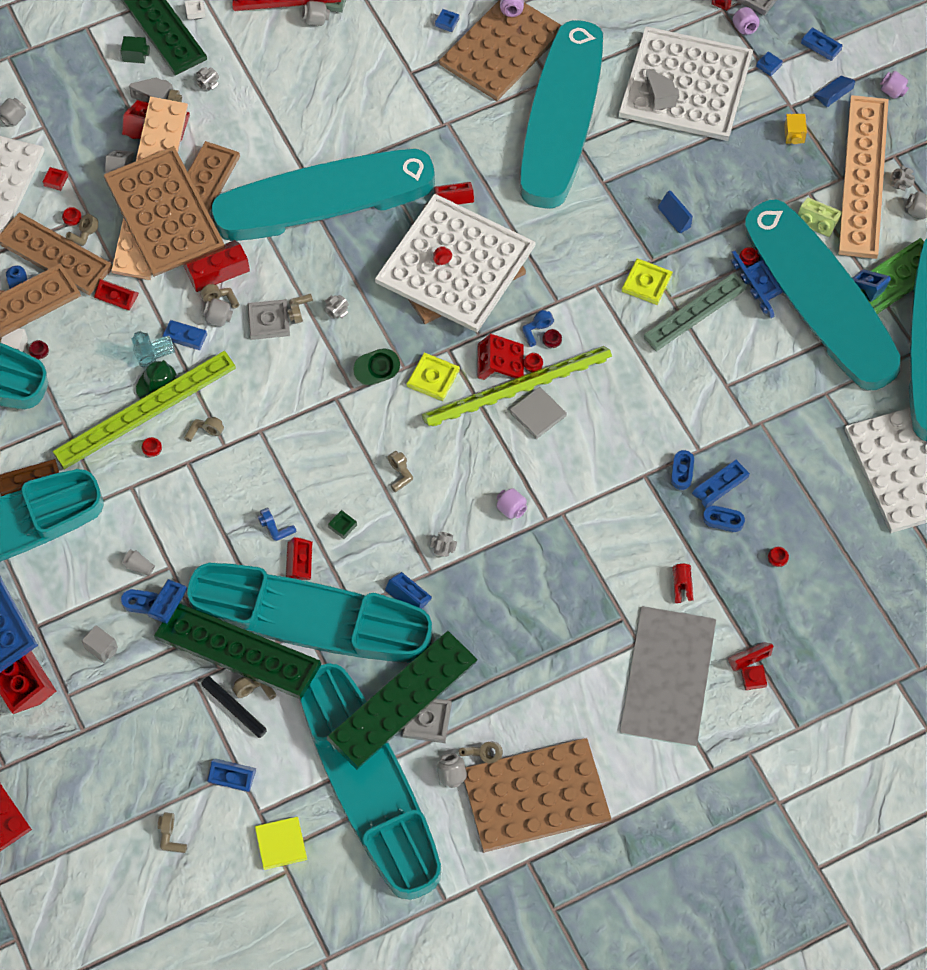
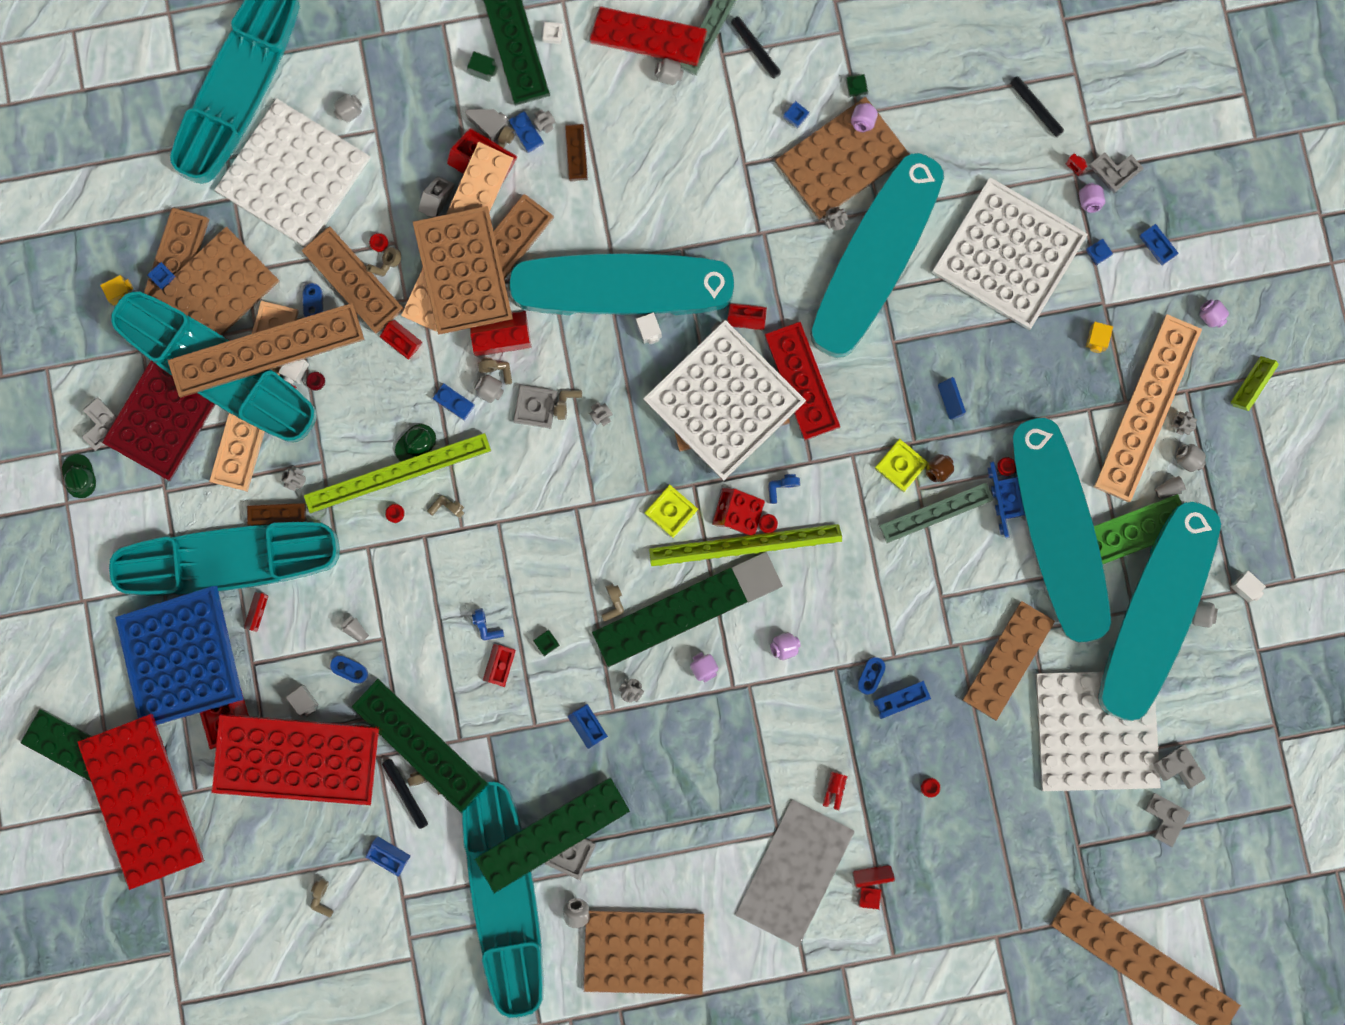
camera: 20 degrees right, 20 degrees up
red plate [42,167,68,191] -> none
clear light blue piece [131,331,175,367] -> none
blue plate [147,579,187,624] -> none
teal piece [187,562,432,663] -> none
neon yellow tile [255,817,307,870] -> none
dark green piece [353,348,400,385] -> none
red plate [433,246,453,265] -> none
dark tan plate [459,741,503,764] -> none
dark red plate [542,329,562,348] -> none
light grey slope [645,69,680,111] -> none
blue plate [703,506,745,532] -> none
yellowish green bracket [798,197,842,237] -> none
blue slope [814,76,855,108] -> none
blue slope [852,269,891,302] -> none
none -> red plate [212,714,379,806]
none -> red slope [244,592,269,632]
none -> light grey gear [282,466,306,491]
none -> blue plate [509,111,544,153]
none -> reddish brown plate [565,124,588,182]
none -> dark green plate [592,567,748,668]
none -> white brick [636,312,662,344]
none -> red plate [765,322,840,441]
none -> lavender head [770,632,801,660]
none -> light grey gear [823,207,849,231]
none -> reddish brown head [926,454,954,483]
none -> medium nougat plate [962,601,1055,721]
none -> light grey cone [1155,476,1186,499]

